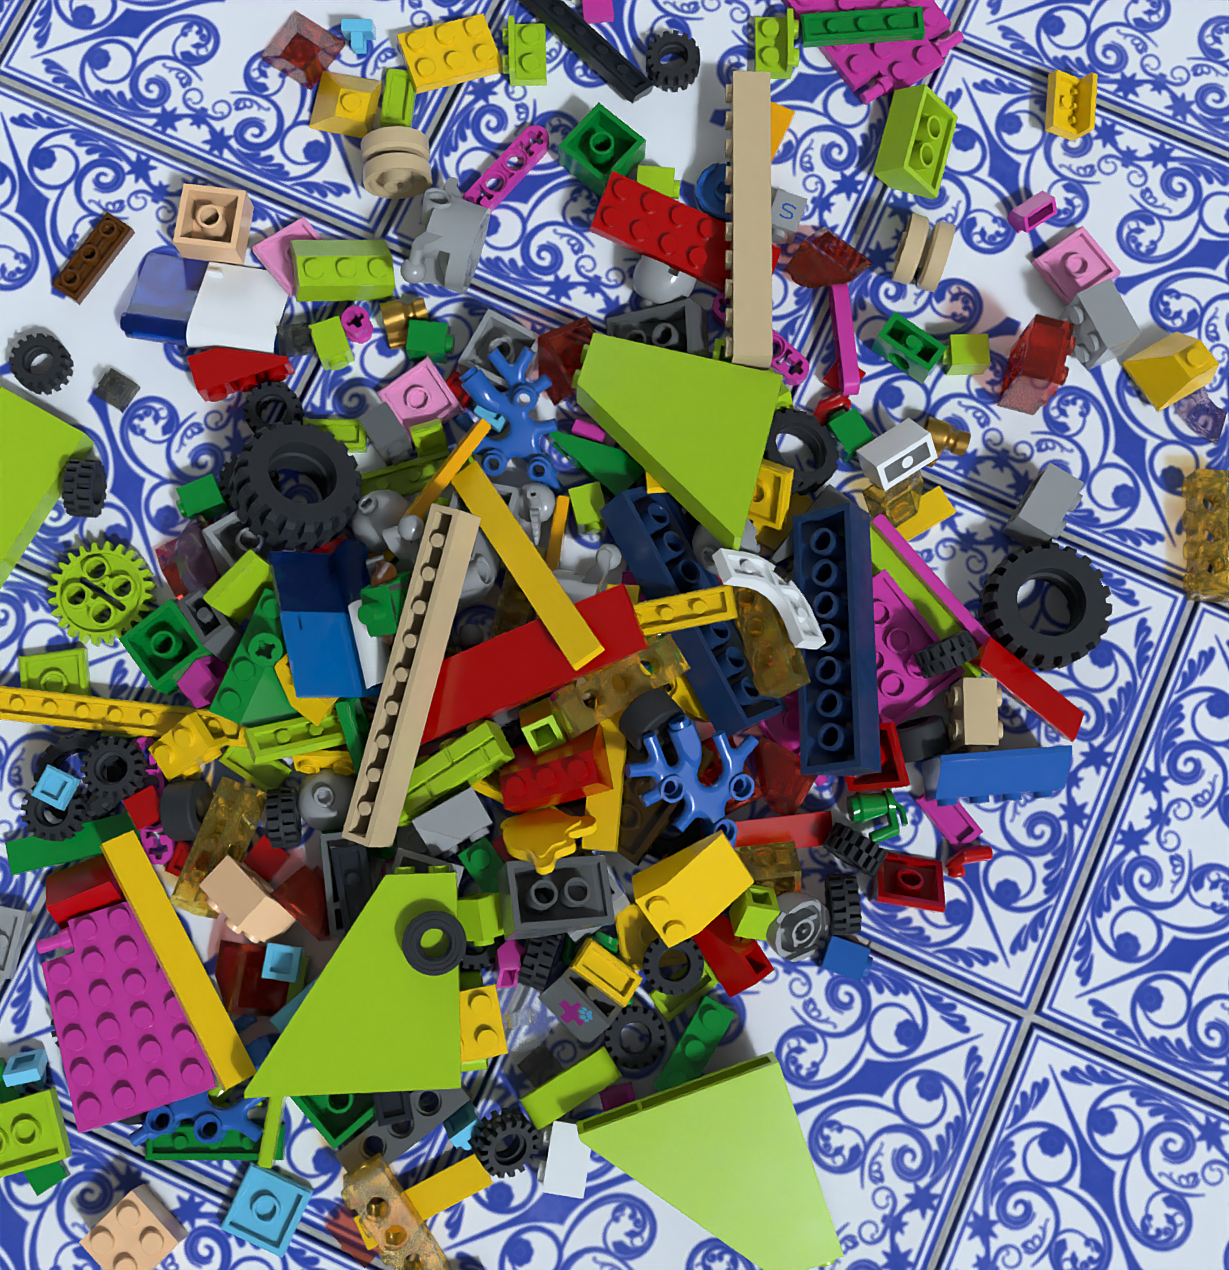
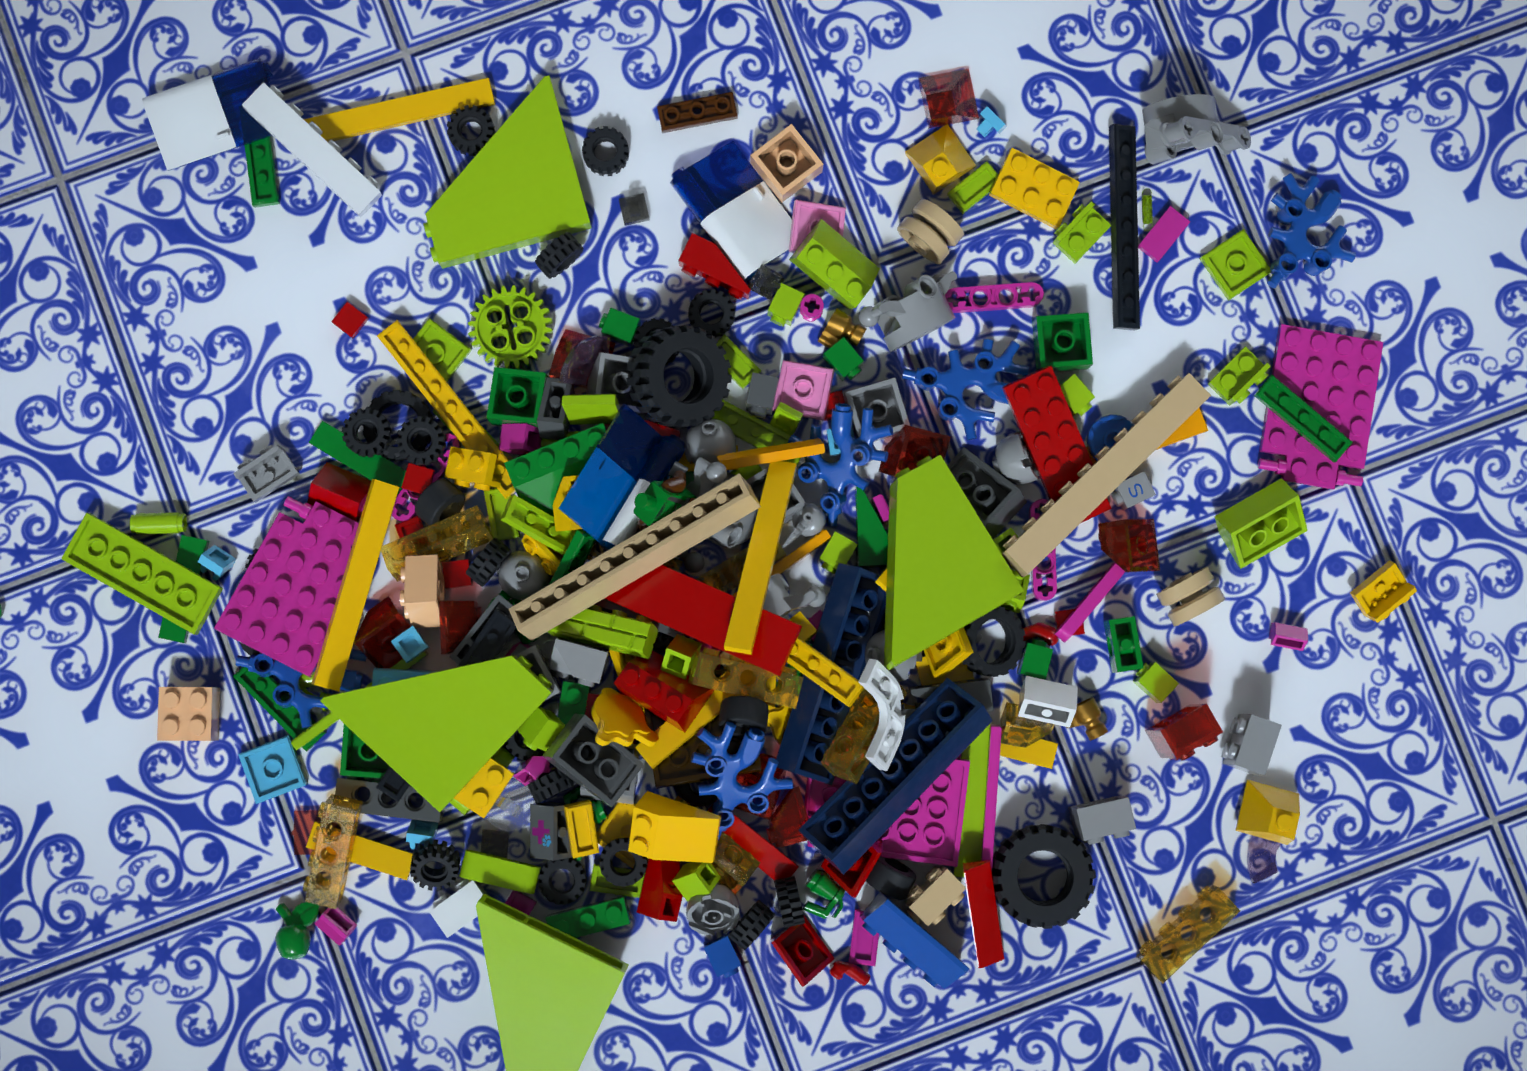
camera: 40 degrees right, 5 degrees up
medium azure tile [31,764,81,811] -> none
green wheel [248,633,283,668] -> none
black tyre [402,910,467,976] -> none
black tyre [646,30,700,93] -> none
black tyre [913,630,979,679] -> none
bright pink tile [1032,225,1121,306] -> none
none -> blue plant [902,339,1029,440]

